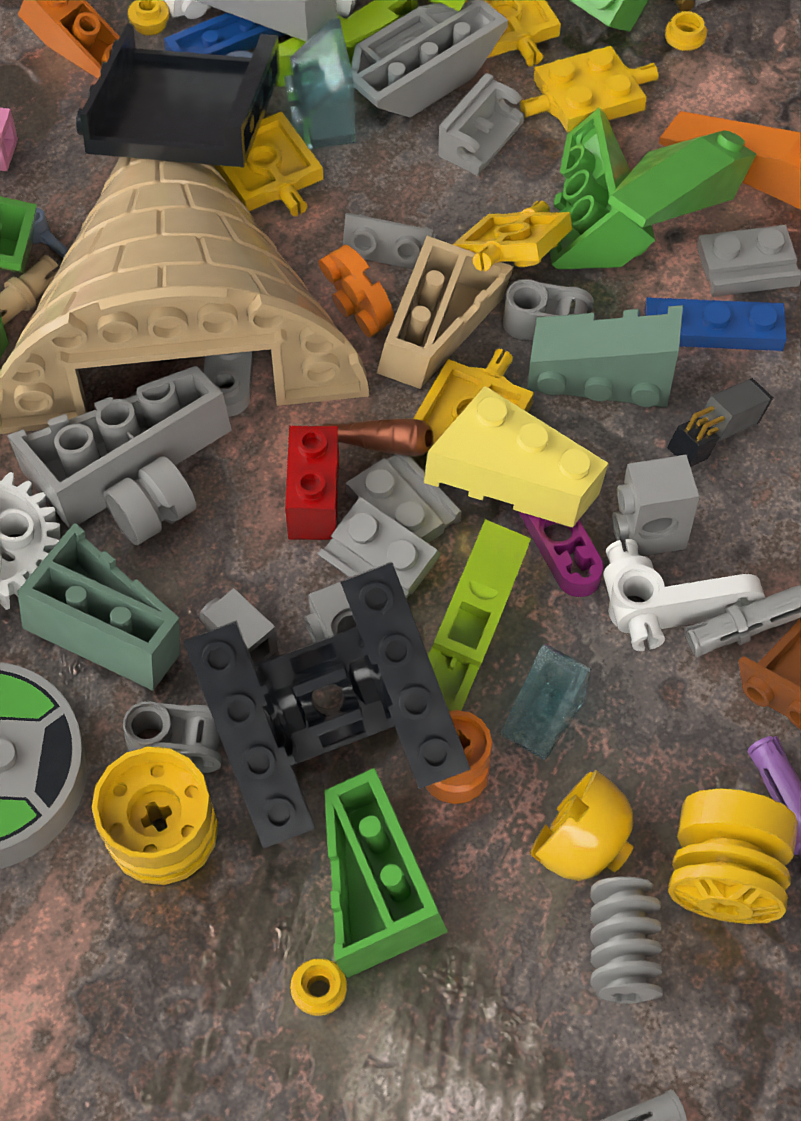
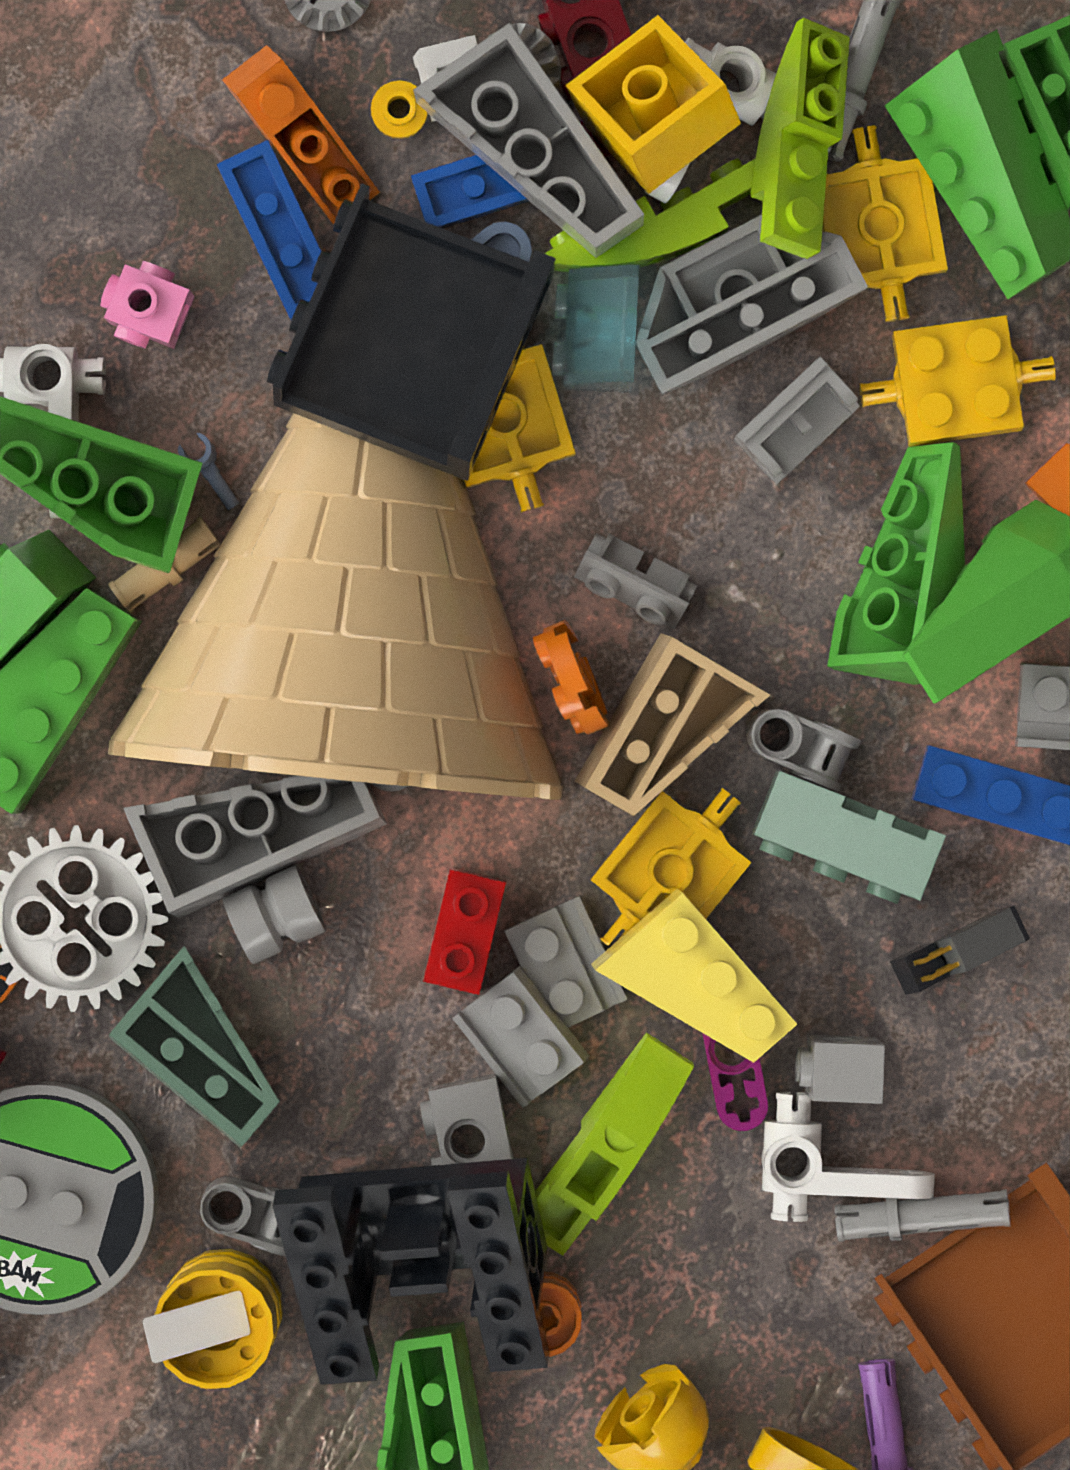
camera: 15 degrees right, 30 degrees up
light grey brick [199,588,278,665] -> none
copper piece [323,418,434,457] -> none
yellow plate [452,200,572,271] -> none
clear light blue slope [500,643,591,760] -> none
none -> white sticker [143,1291,251,1363]
none -> blue plate [216,140,321,320]

